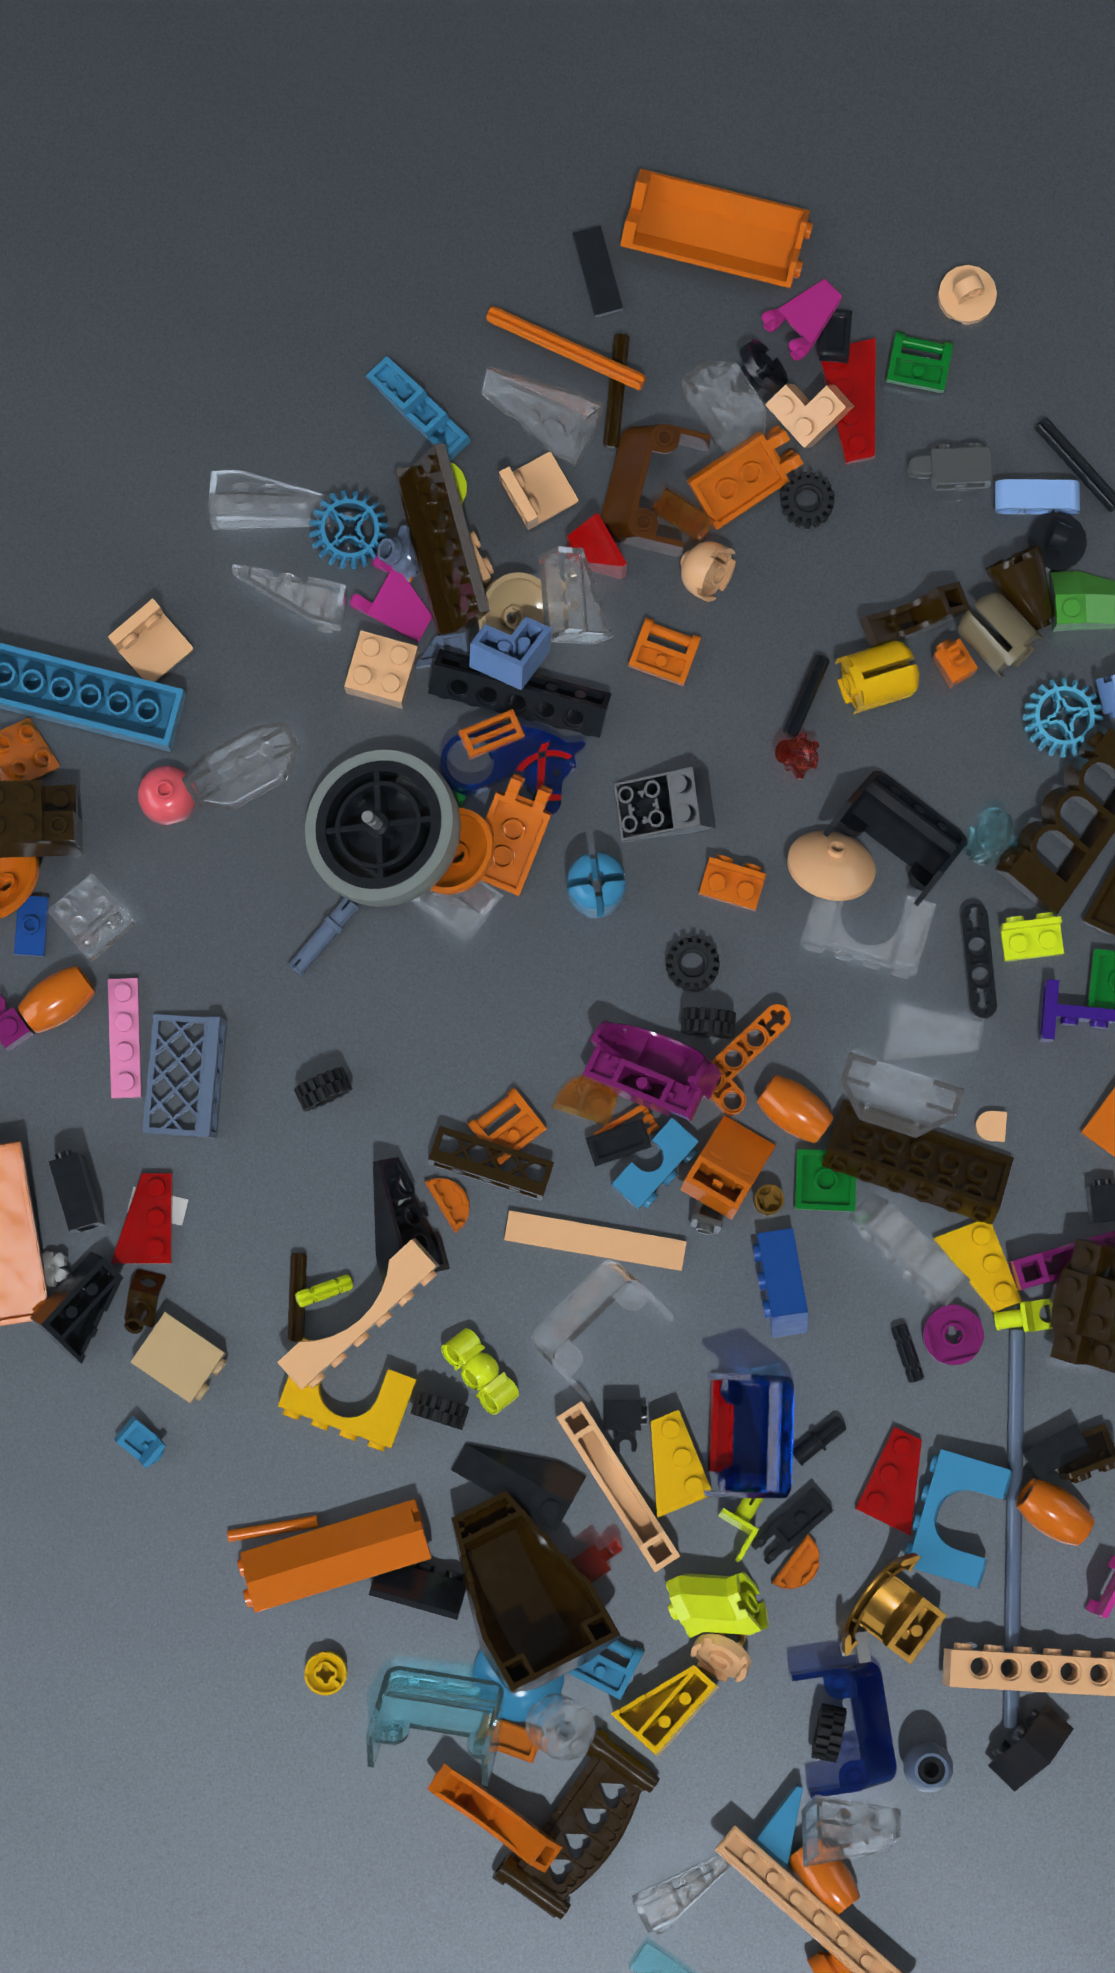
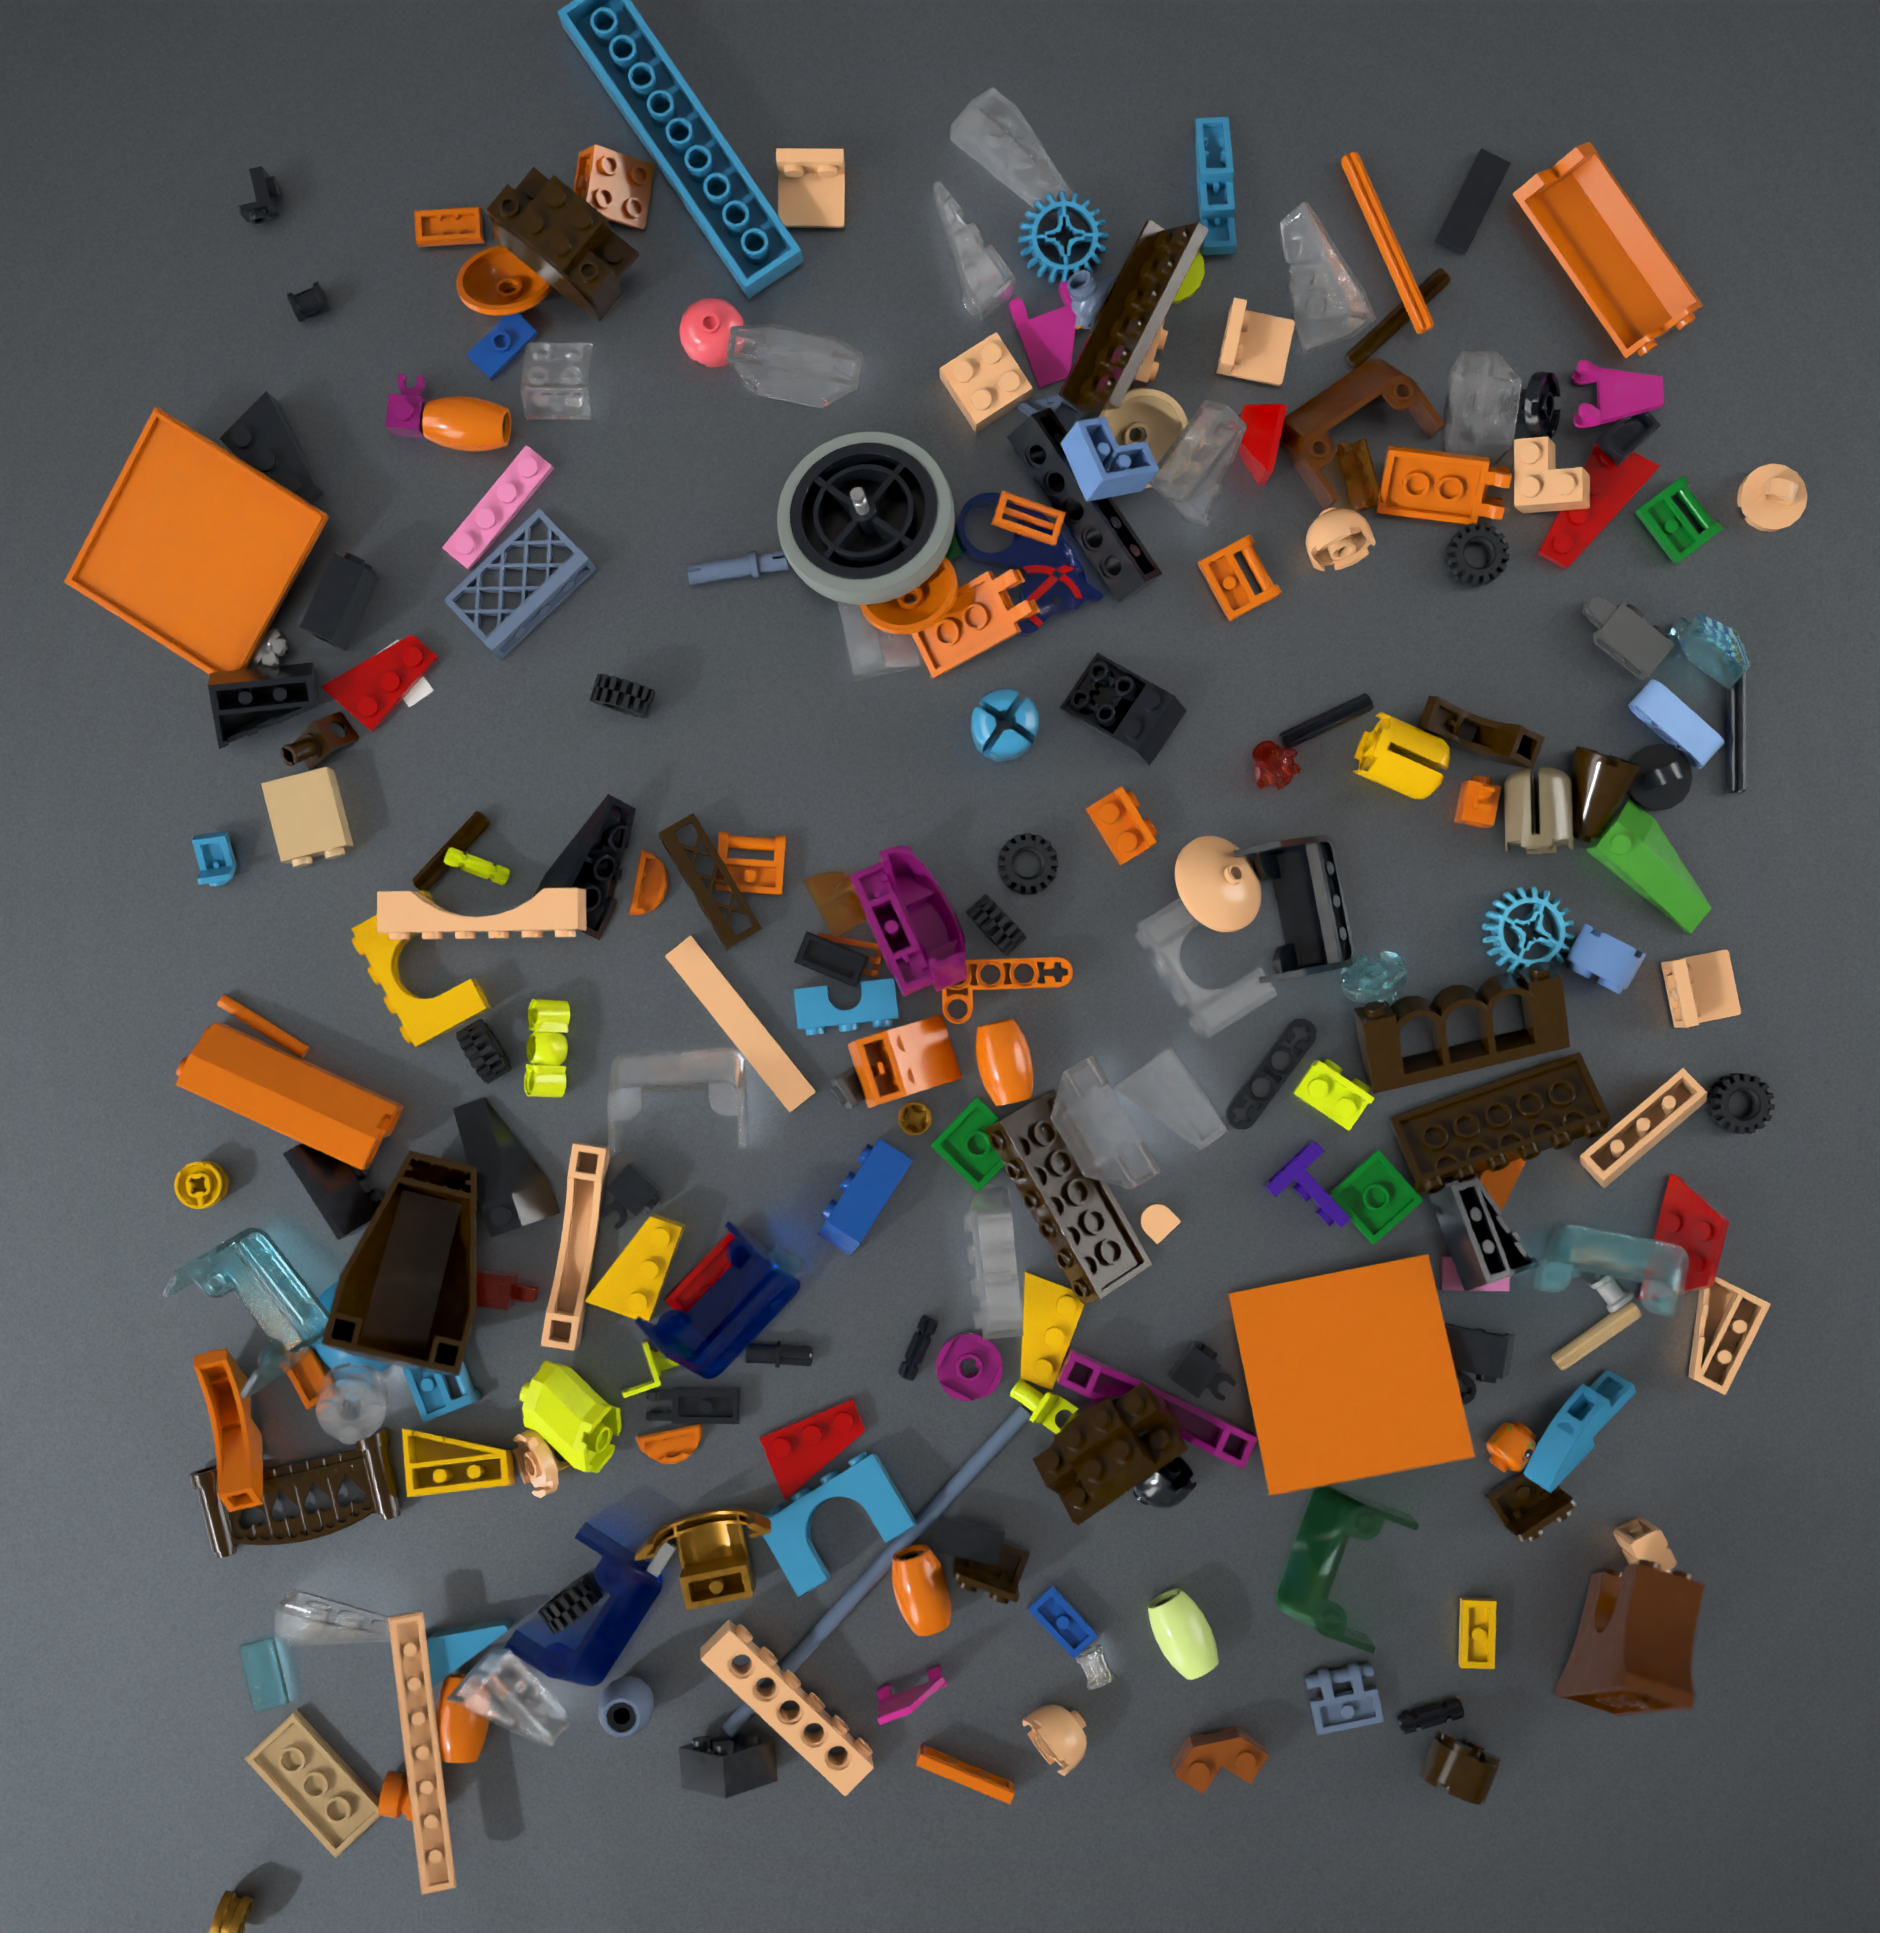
camera: 40 degrees right, 5 degrees up
none -> clear light blue torso [1671,613,1752,689]

